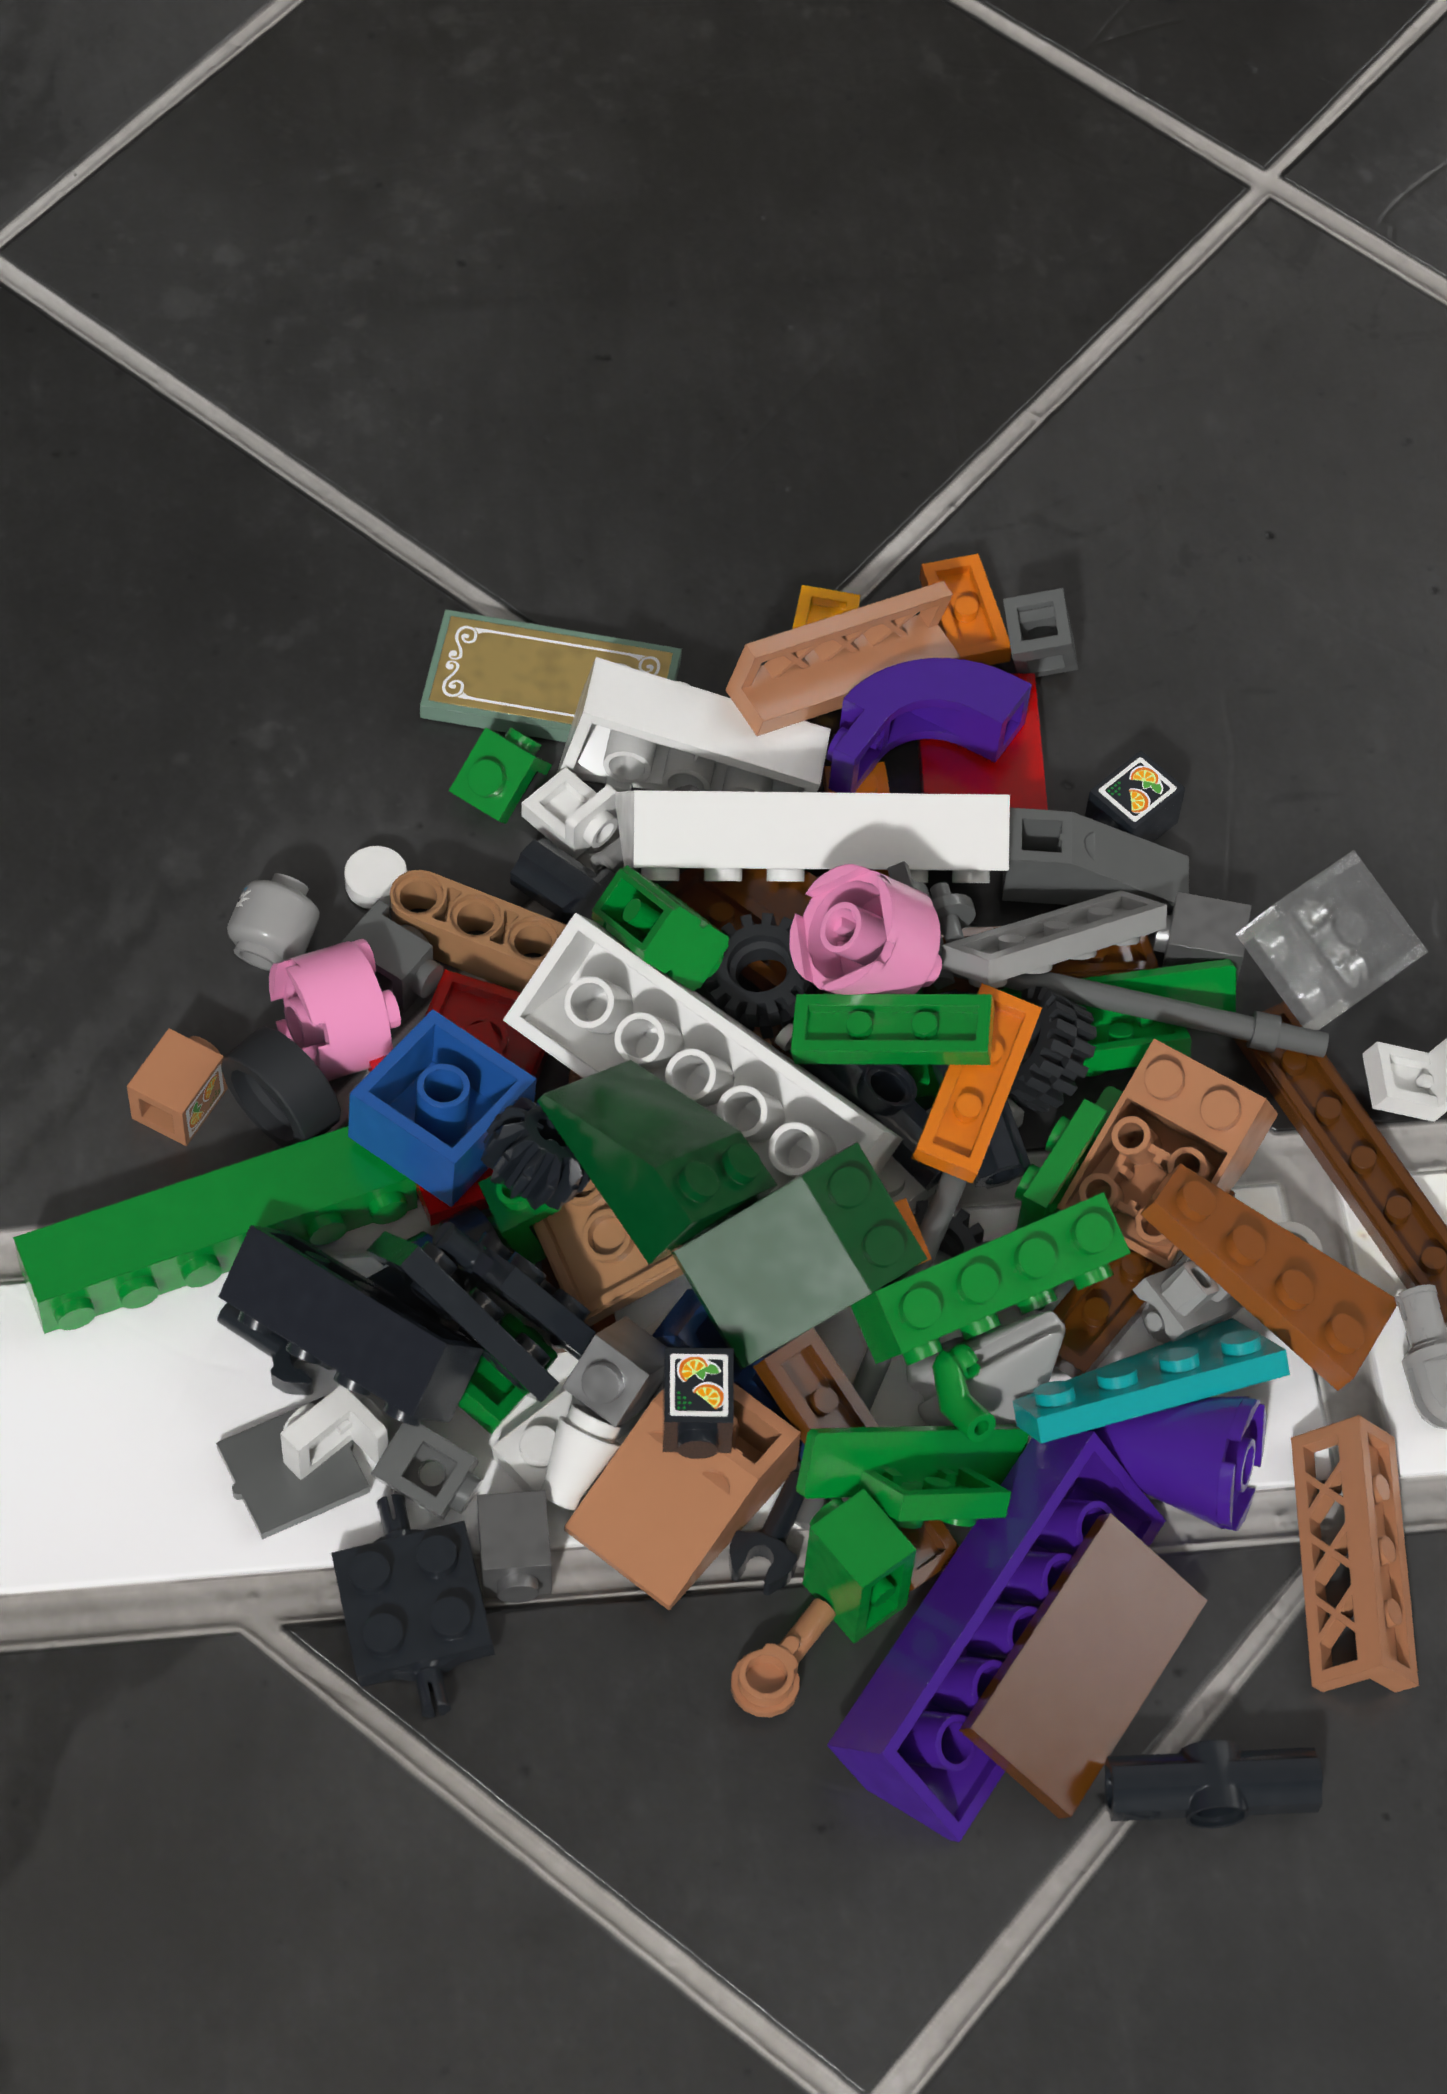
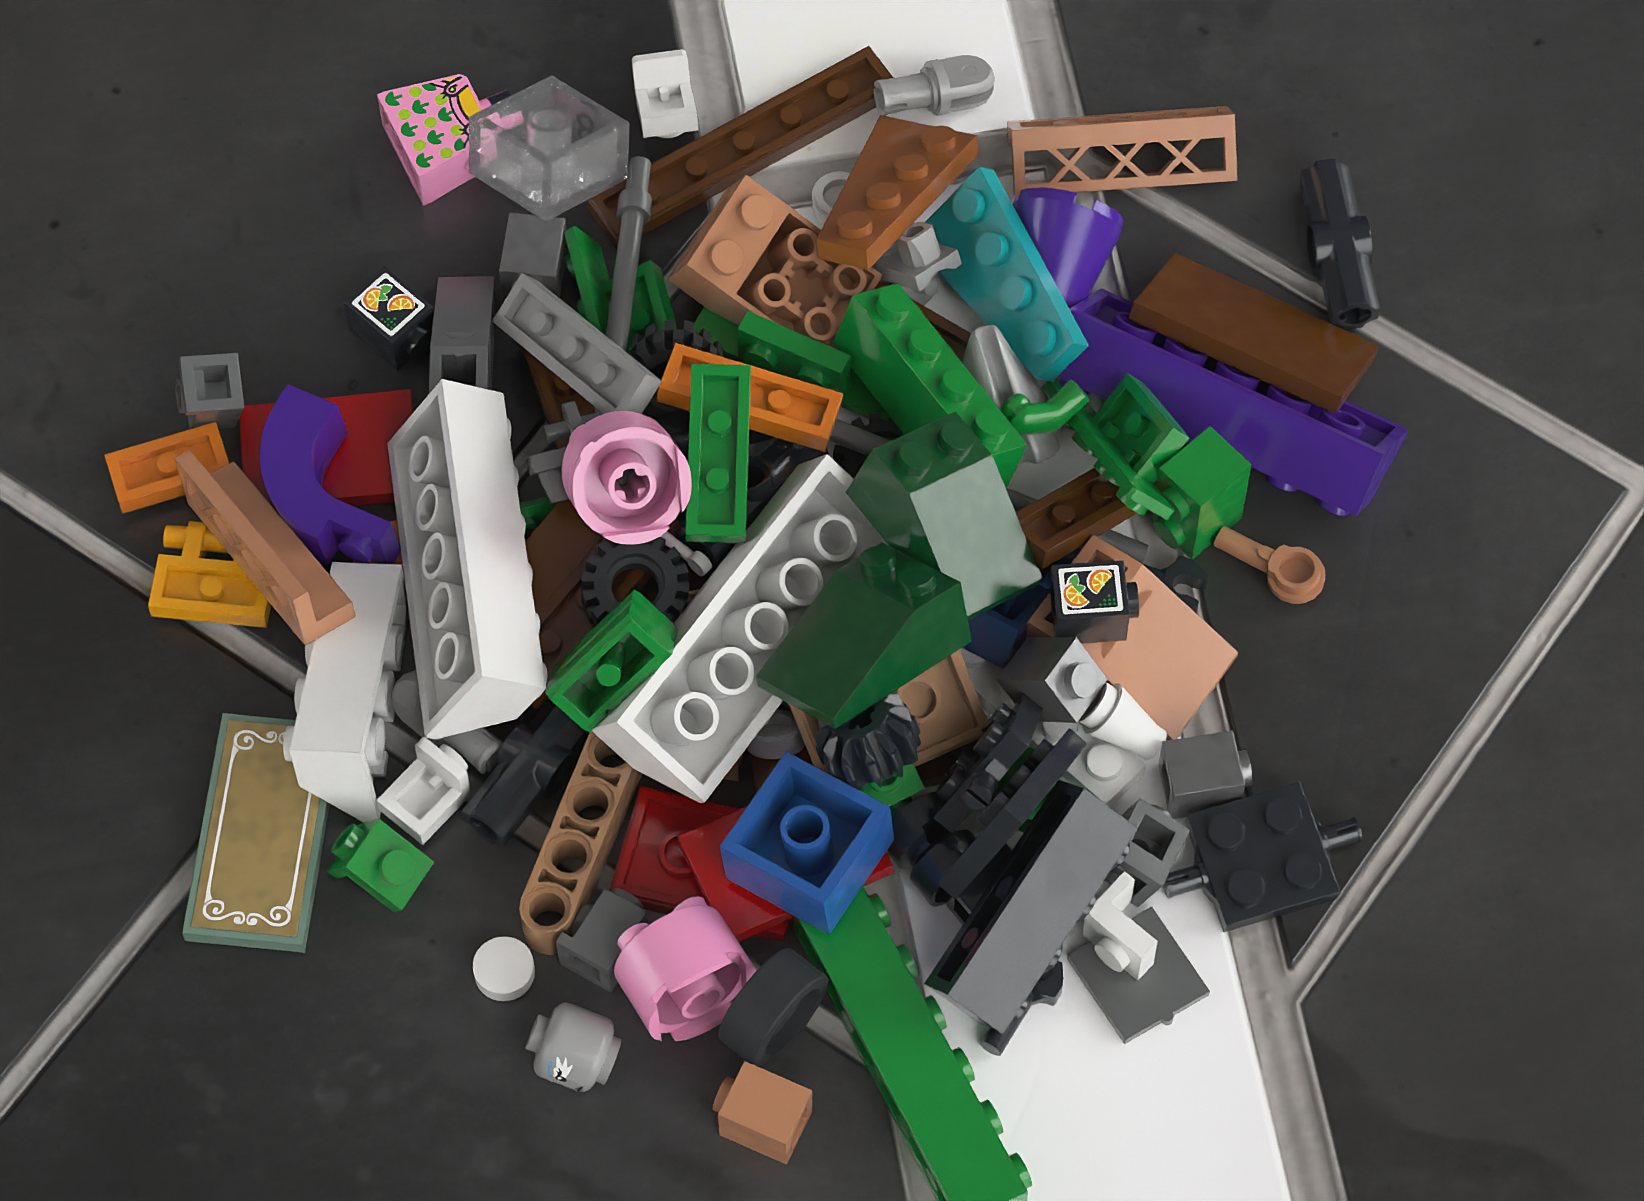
camera: 90 degrees left, 5 degrees up
none -> bright pink torso [377,74,519,206]

